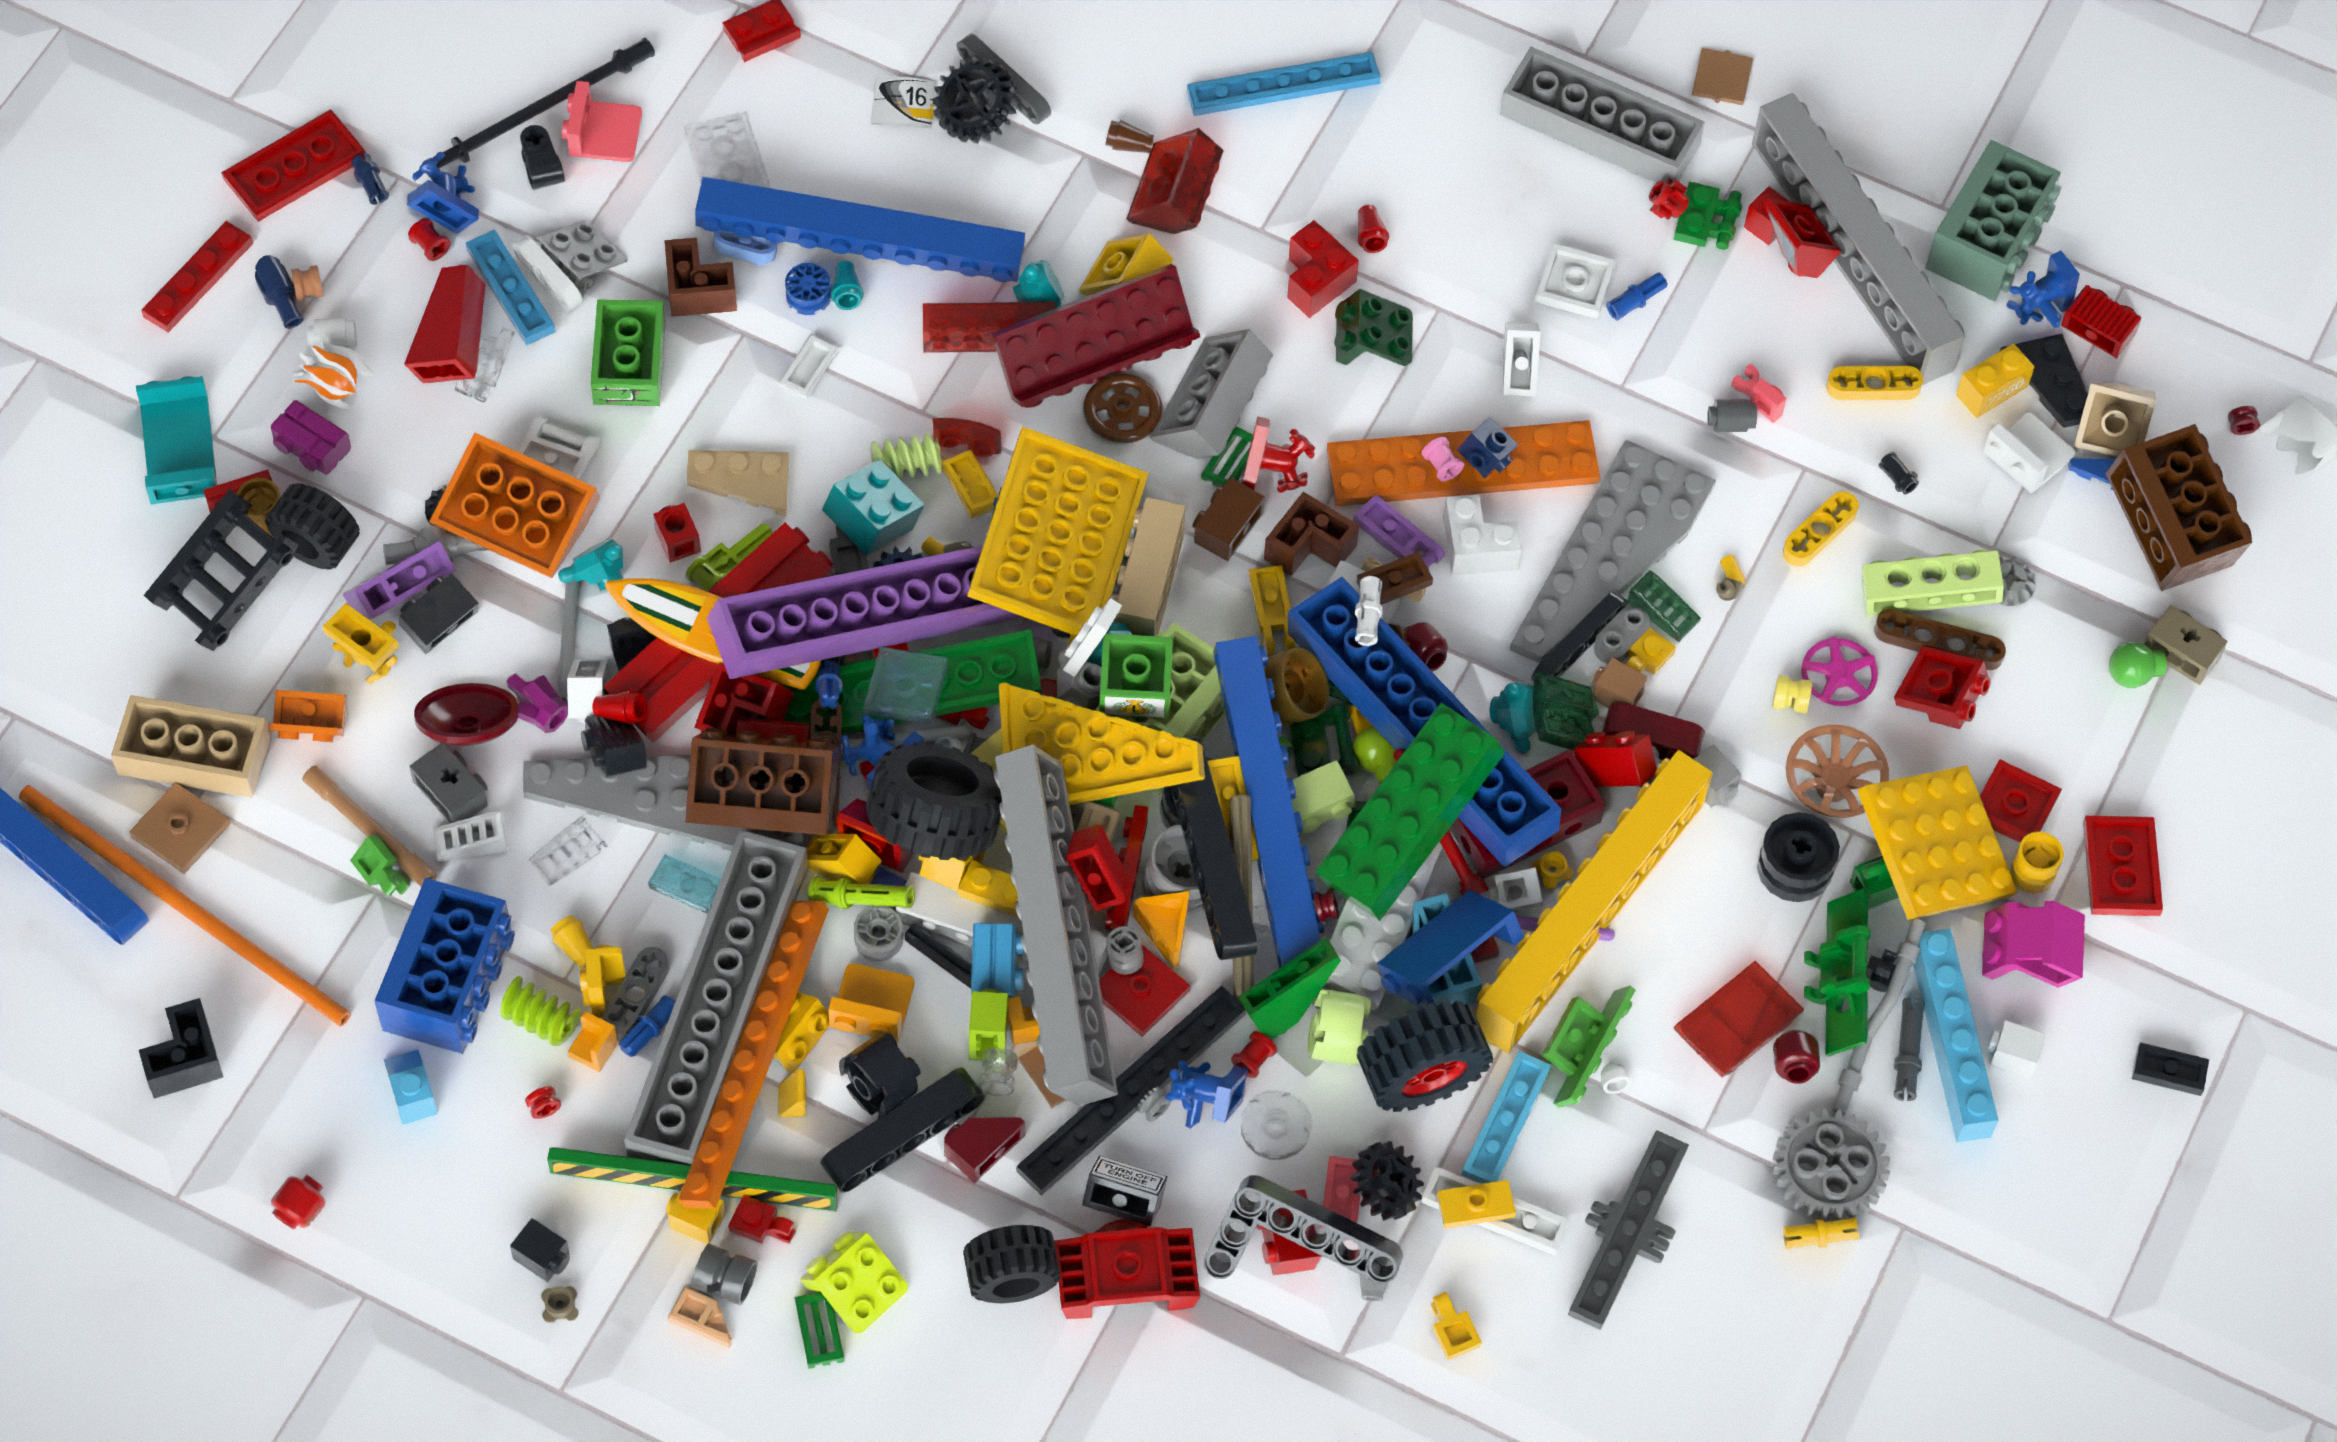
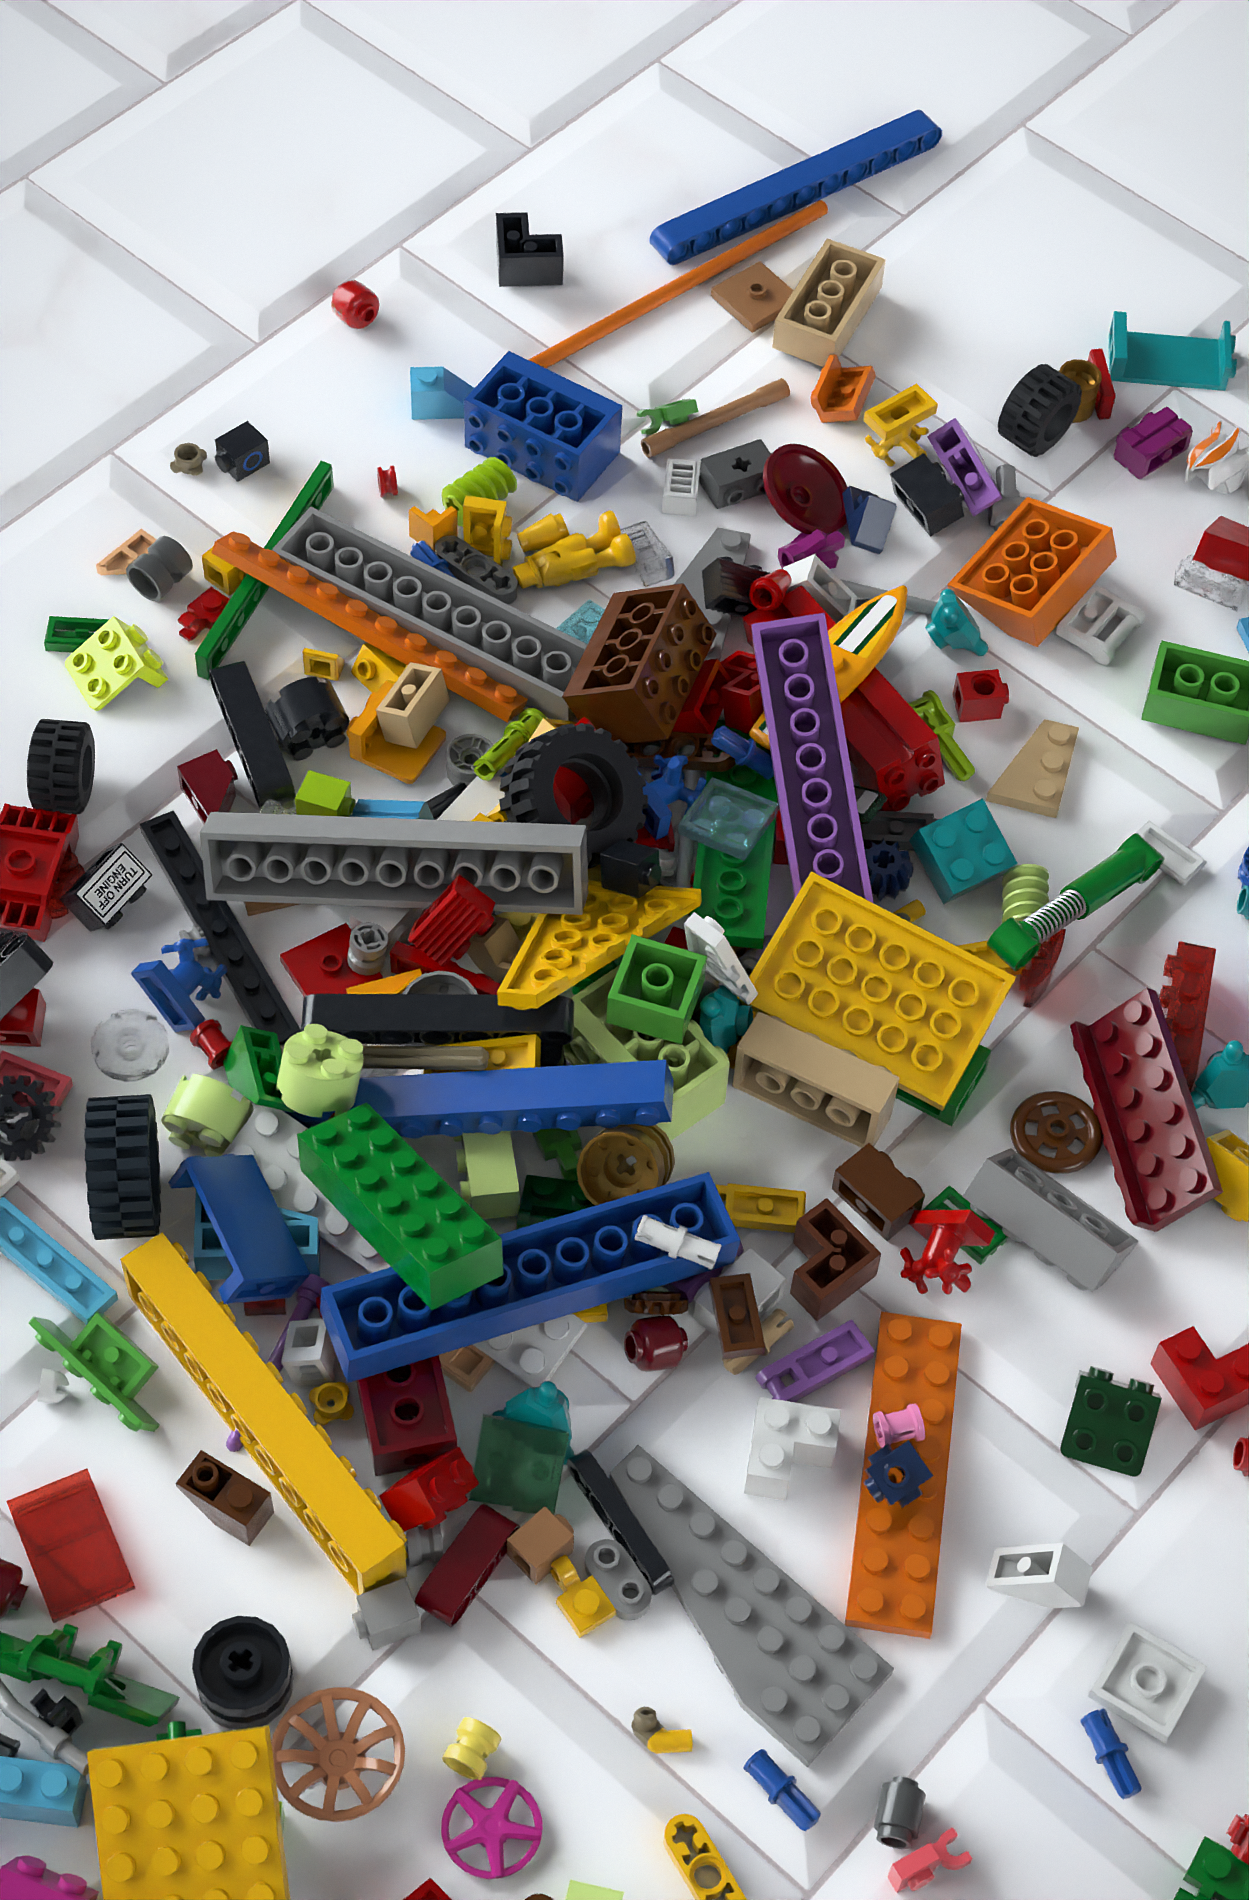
camera: 105 degrees right, 5 degrees down
black fence [143,489,300,652] -> none
clear green slope [1628,570,1701,642] -> none
none -> reddish brown slope [175,1450,274,1546]
none -> yellowish green brick [276,1024,364,1117]
none -> tan brick [376,662,450,749]
none -> yellow piece [512,510,636,589]
none -> black brick [600,839,662,898]
none -> blue axle [743,1749,821,1832]
none -> slope [842,486,897,554]
none -> green piece [987,833,1165,971]

